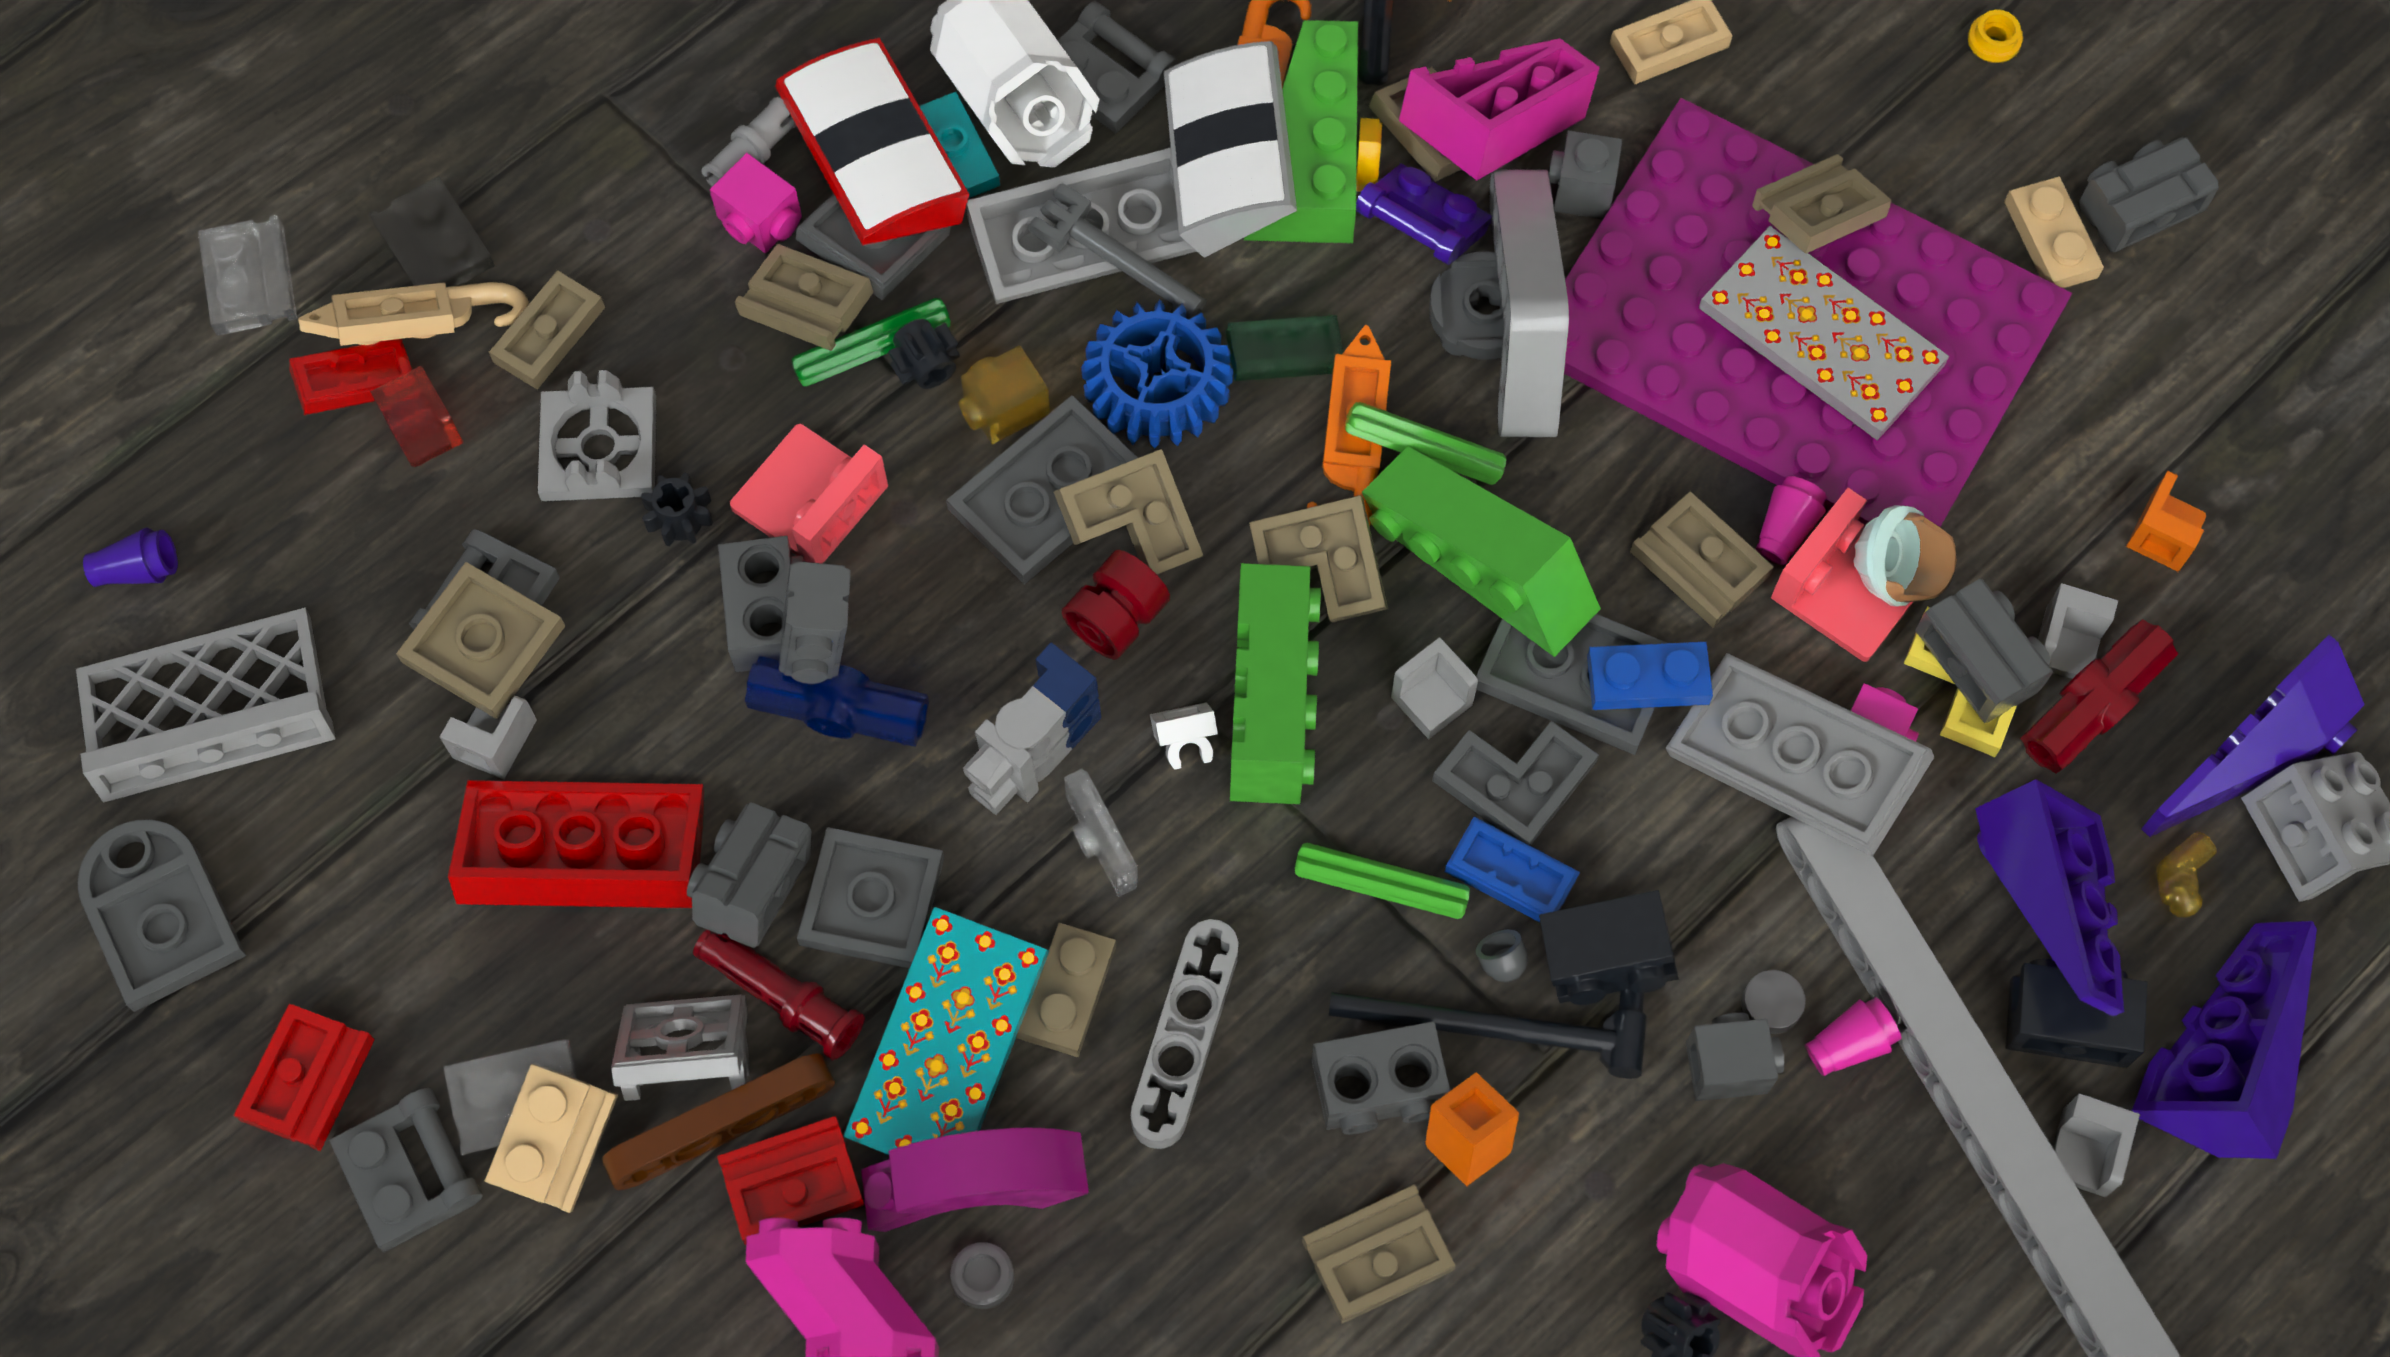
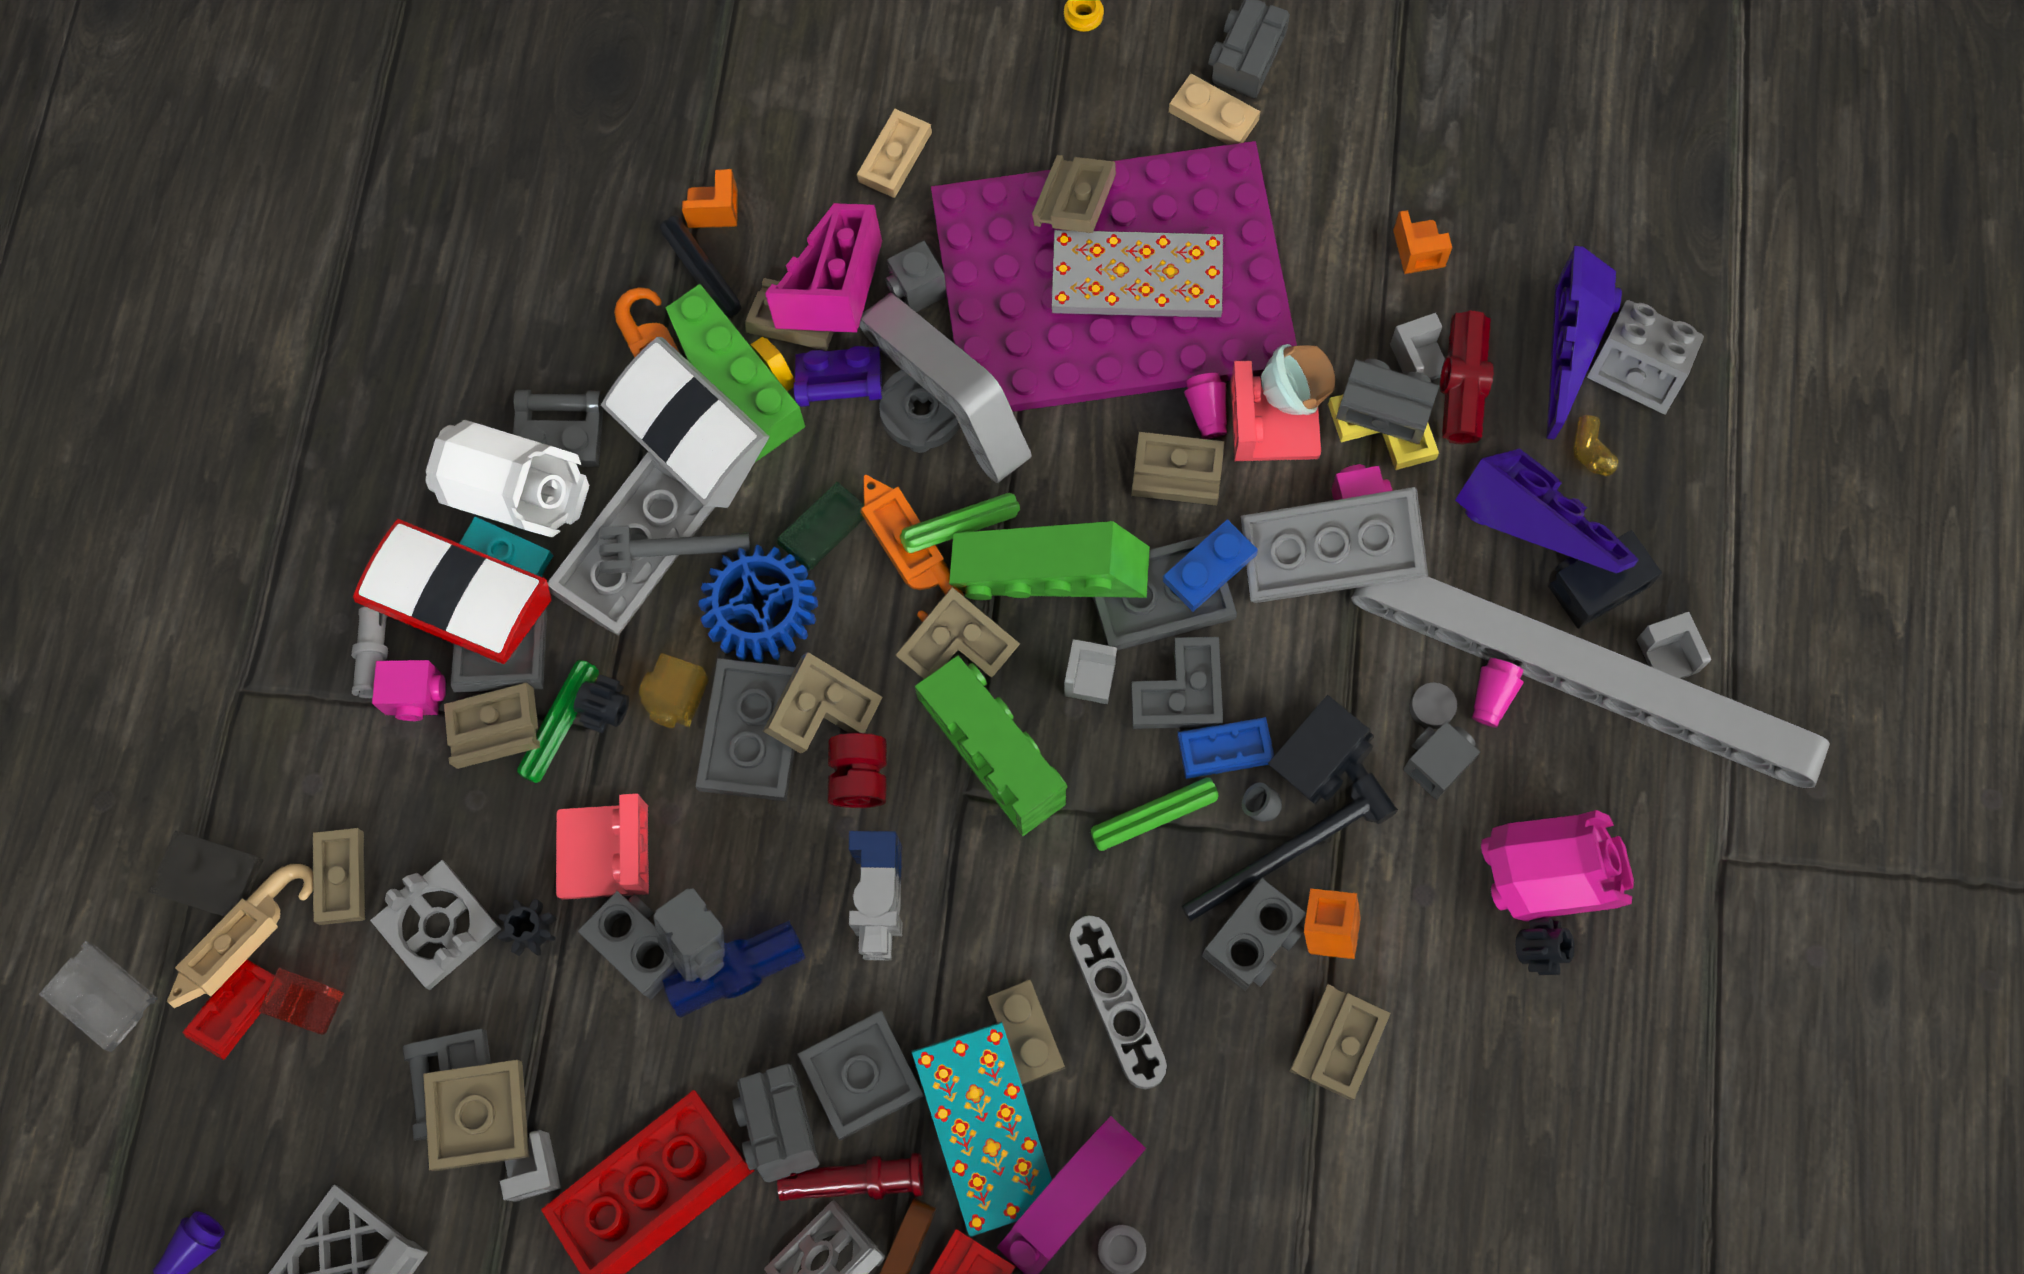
camera: 35 degrees left, 5 degrees up
clear plate [1064,768,1138,897] -> none
white tile [1150,702,1218,769] -> none
dark purple wedge [2132,921,2317,1159] -> none

